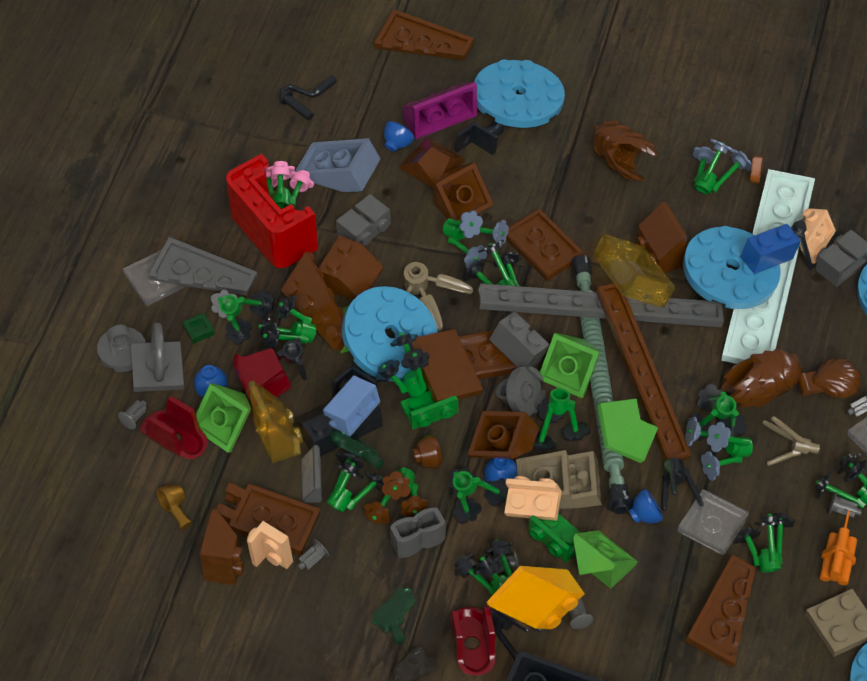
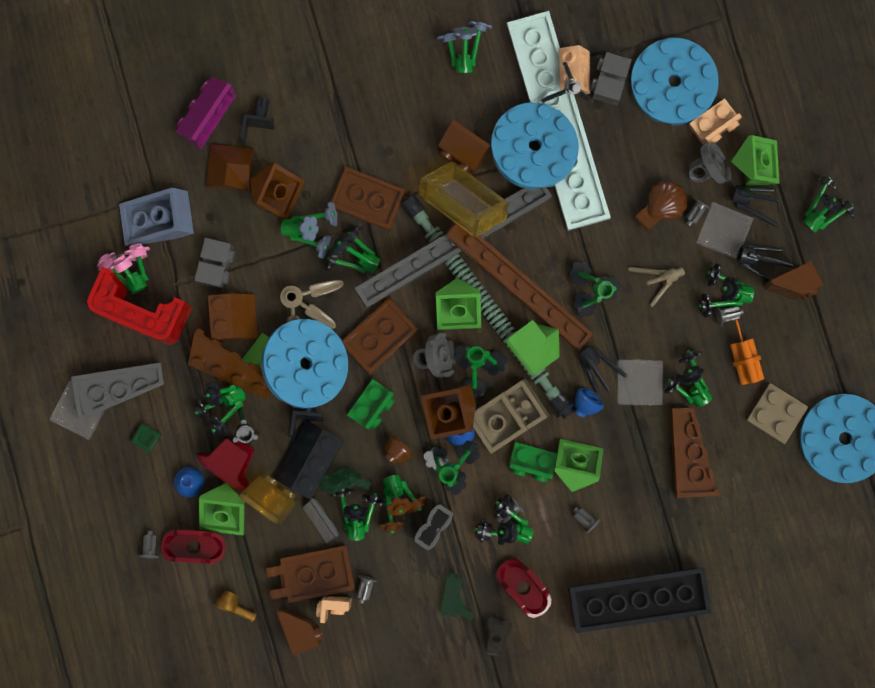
camera: 30 degrees left, 30 degrees up
dark grey tile [97,325,146,372] -> none
dark grey tile [130,322,184,392] -> none
black plant [211,290,274,345] -> none
black piece [279,75,337,121] -> none
medium blue hinge [323,376,380,436] -> none
reddish brown wing [374,9,474,60] -> none
plant [375,331,430,397] -> none
blue brick [384,121,414,152] -> none
reddish brown tile [408,329,483,403] -> none
dark azure plate [474,59,565,128] -> none
light orange slope [487,566,585,629] -> none
dark grey piece [489,312,550,367] -> none
black plant [490,608,543,660] -> none
light nougat bracket [504,476,562,521] -> none
reddish brown head [593,120,658,181] -> none
sand blue plant [685,417,753,481] -> none
reddish brown head [721,349,803,408] -> none
blue brick [741,224,801,274] -> none
dark orange tile [750,155,764,184] -> none

